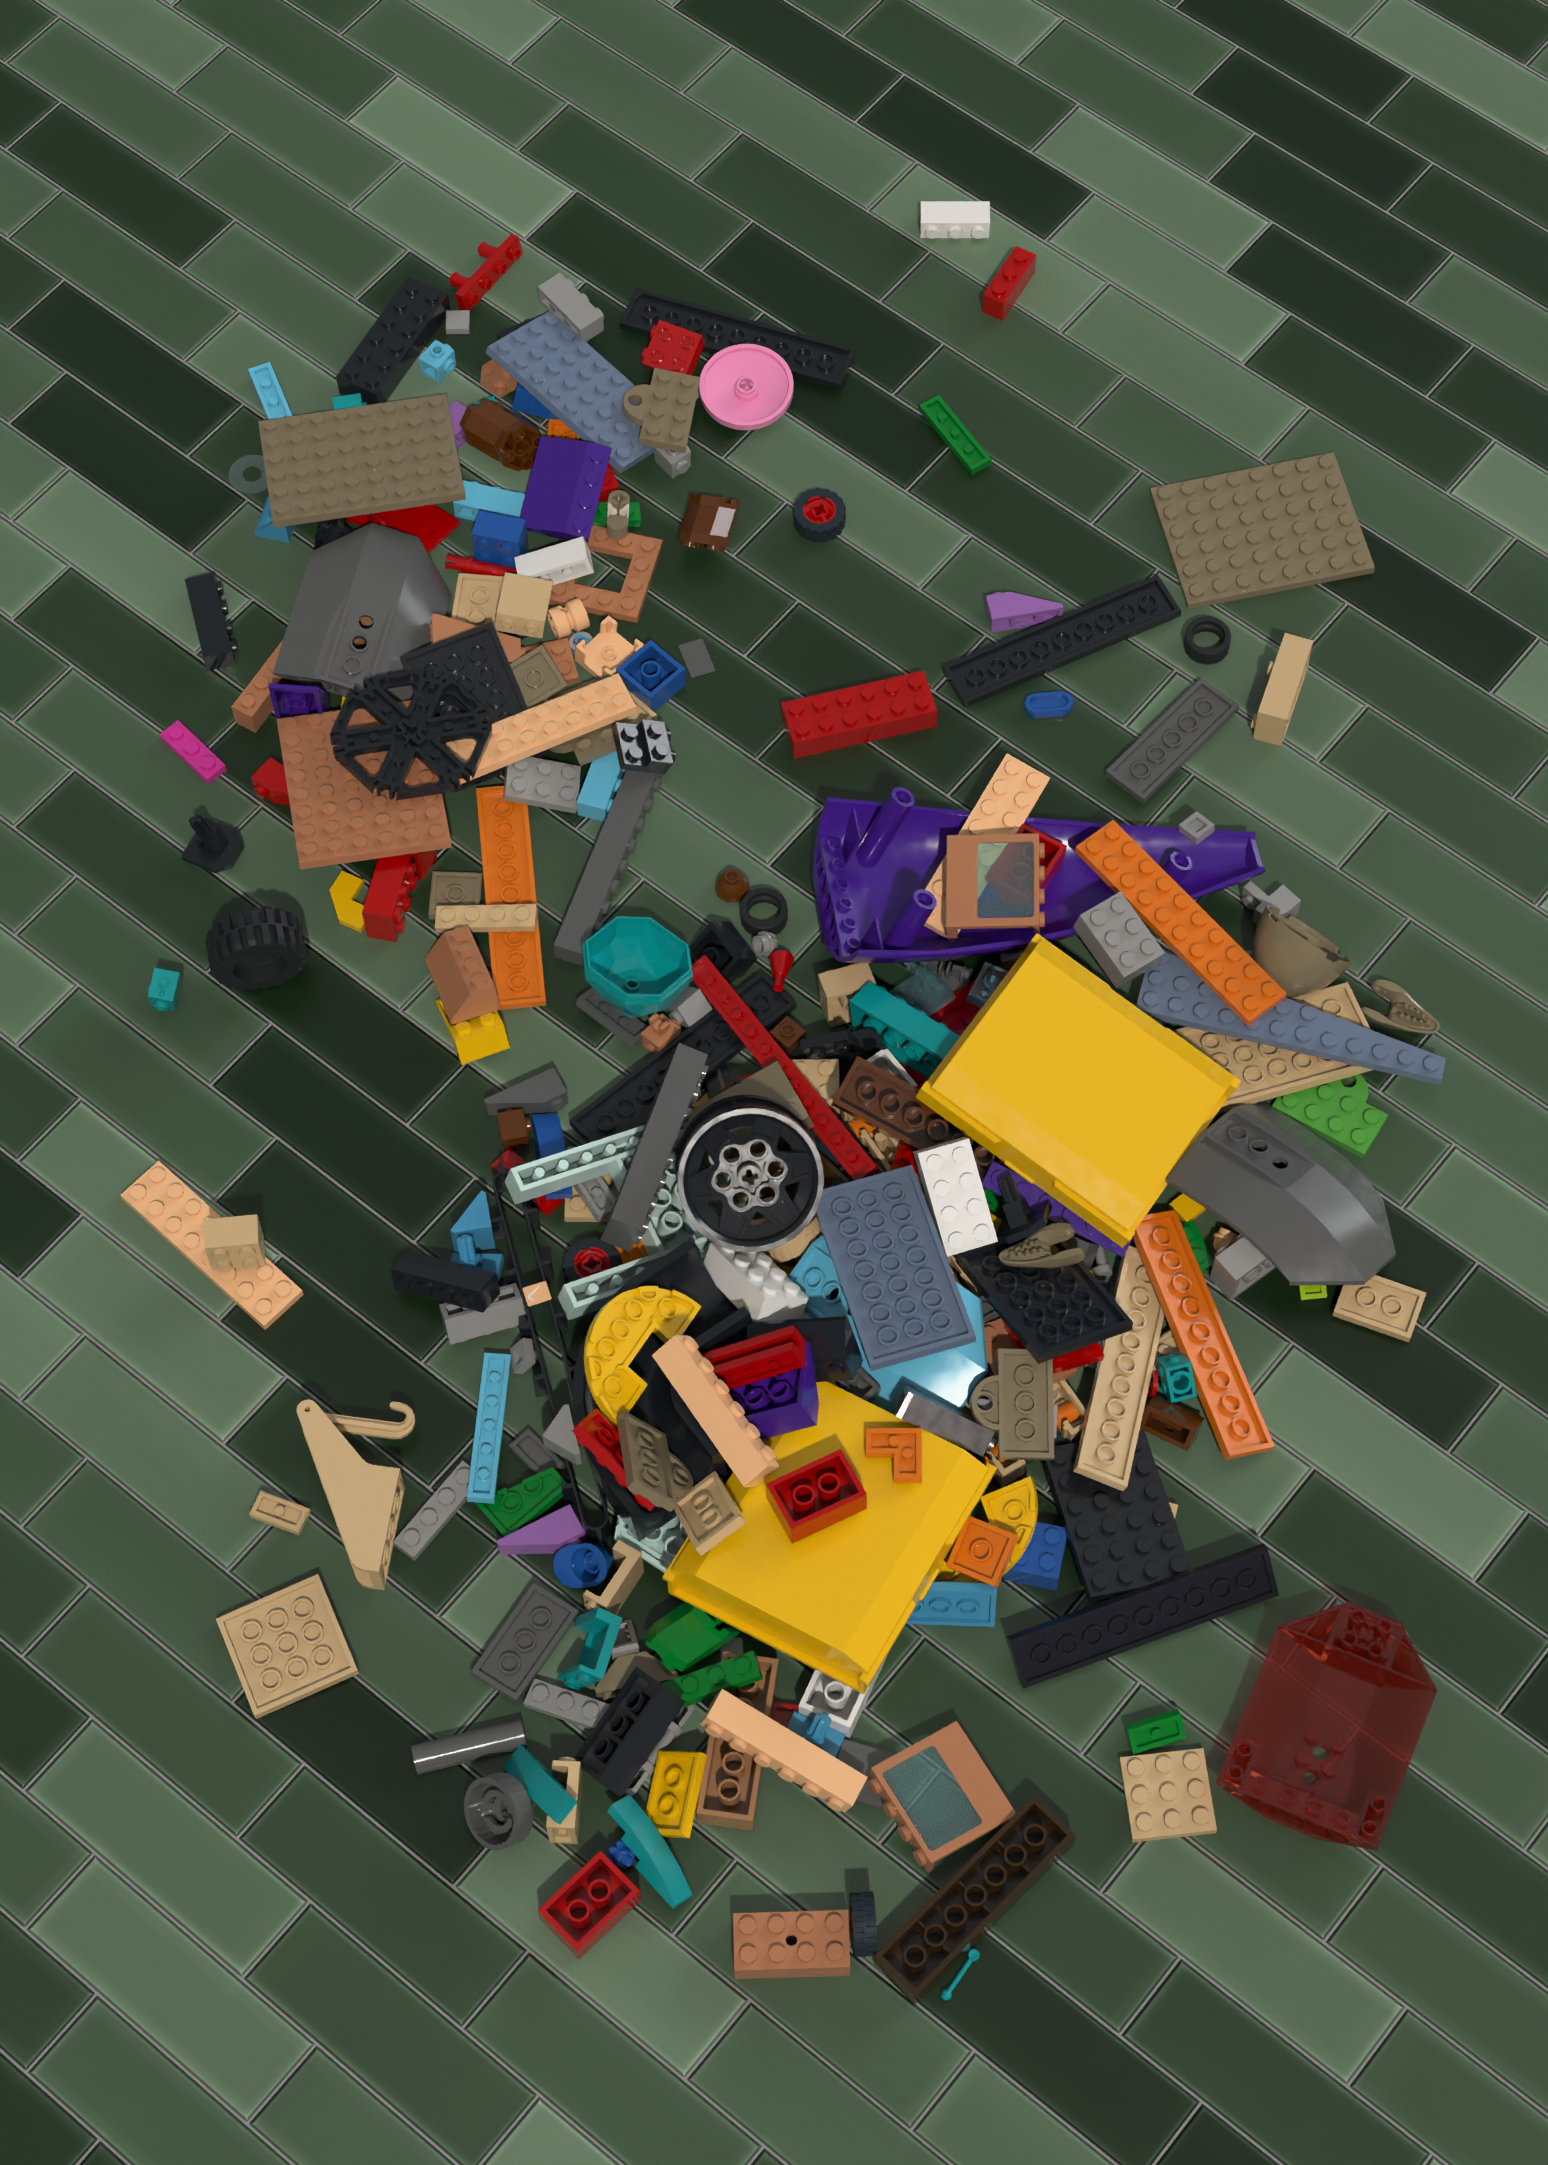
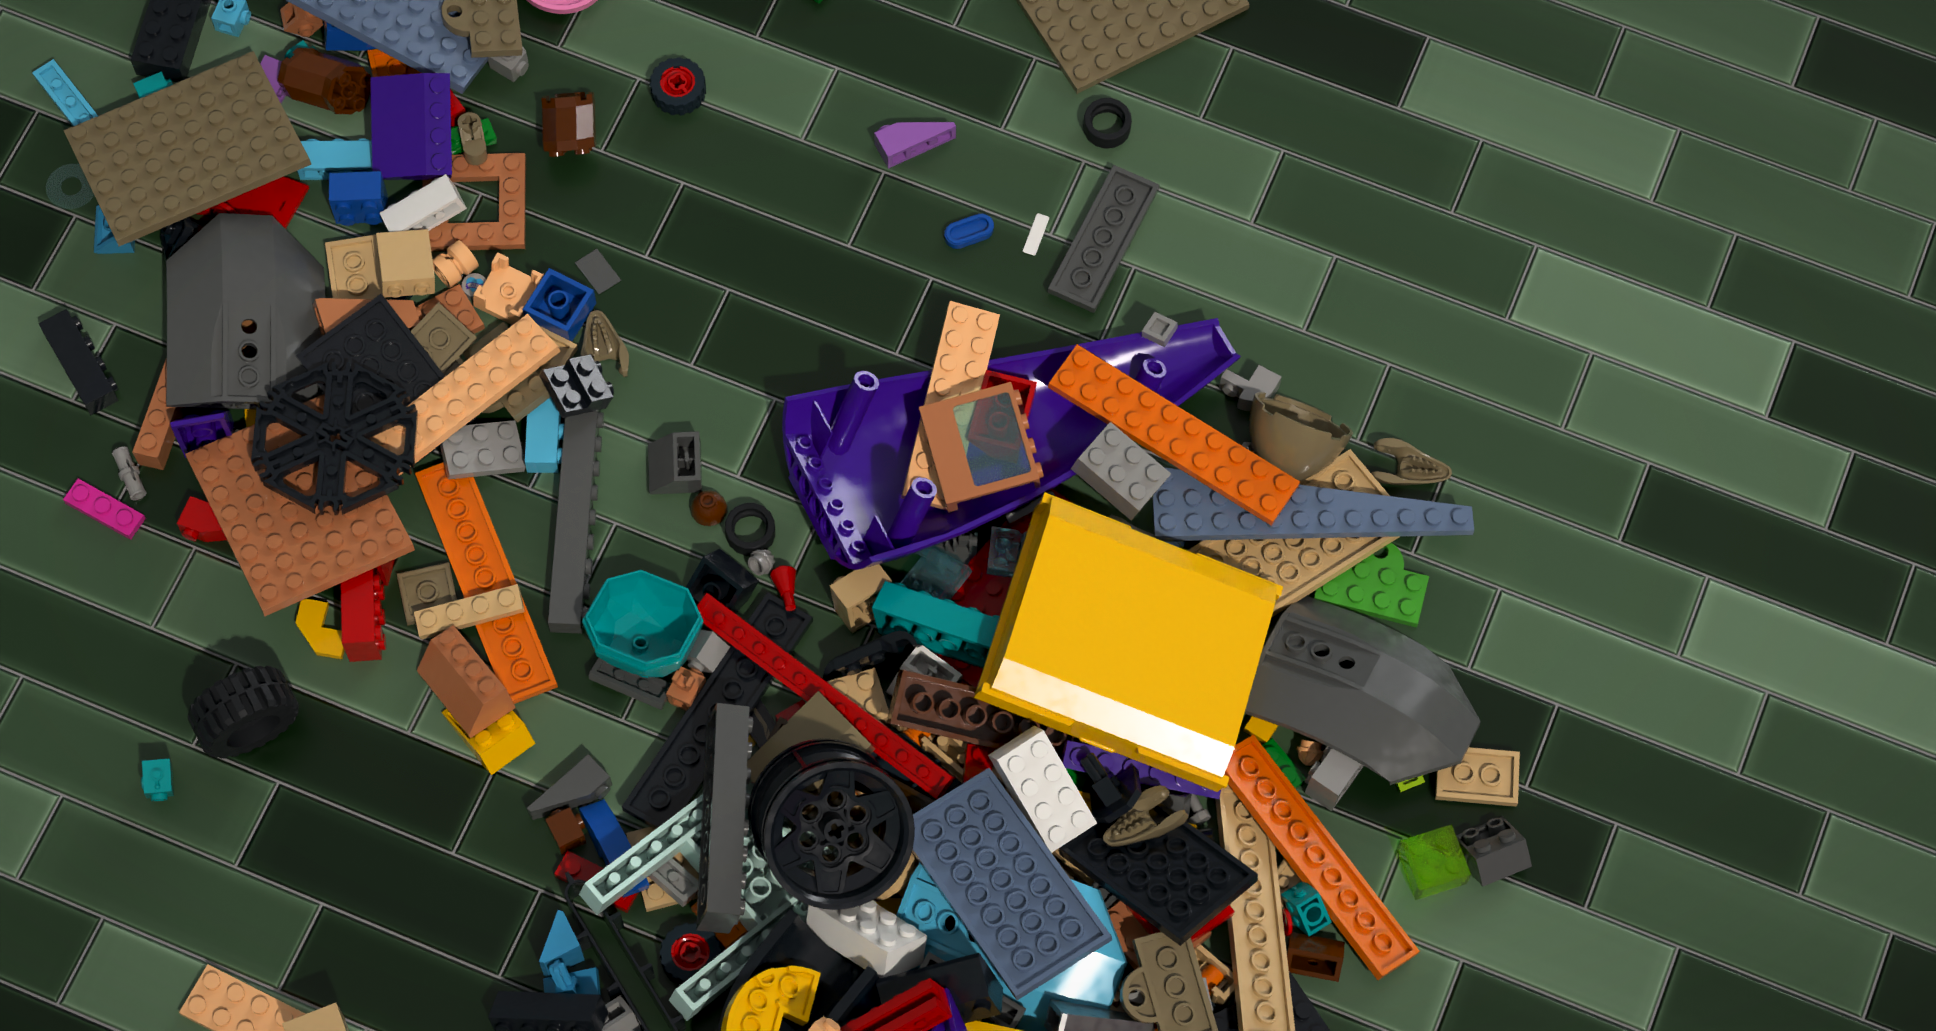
camera: 20 degrees left, 5 degrees up
black piece [181,814,244,873] -> none
red pin [445,553,517,577] -> none
light nougat sticker [522,1281,552,1306] -> none
reddish brown brick [769,1016,806,1058] -> none
red brick [781,671,937,759] -> none
black plate [942,575,1181,708] -> none
tan brick [1251,633,1313,747] -> none
none -> light grey pin [112,446,147,500]
none -> dark tan animal [581,310,629,377]
none -> dark grey slope [648,431,702,495]
none -> white sticker [1023,213,1049,256]
none -> clear neon green brick [1396,824,1471,900]
none -> dark grey slope [1454,816,1532,886]

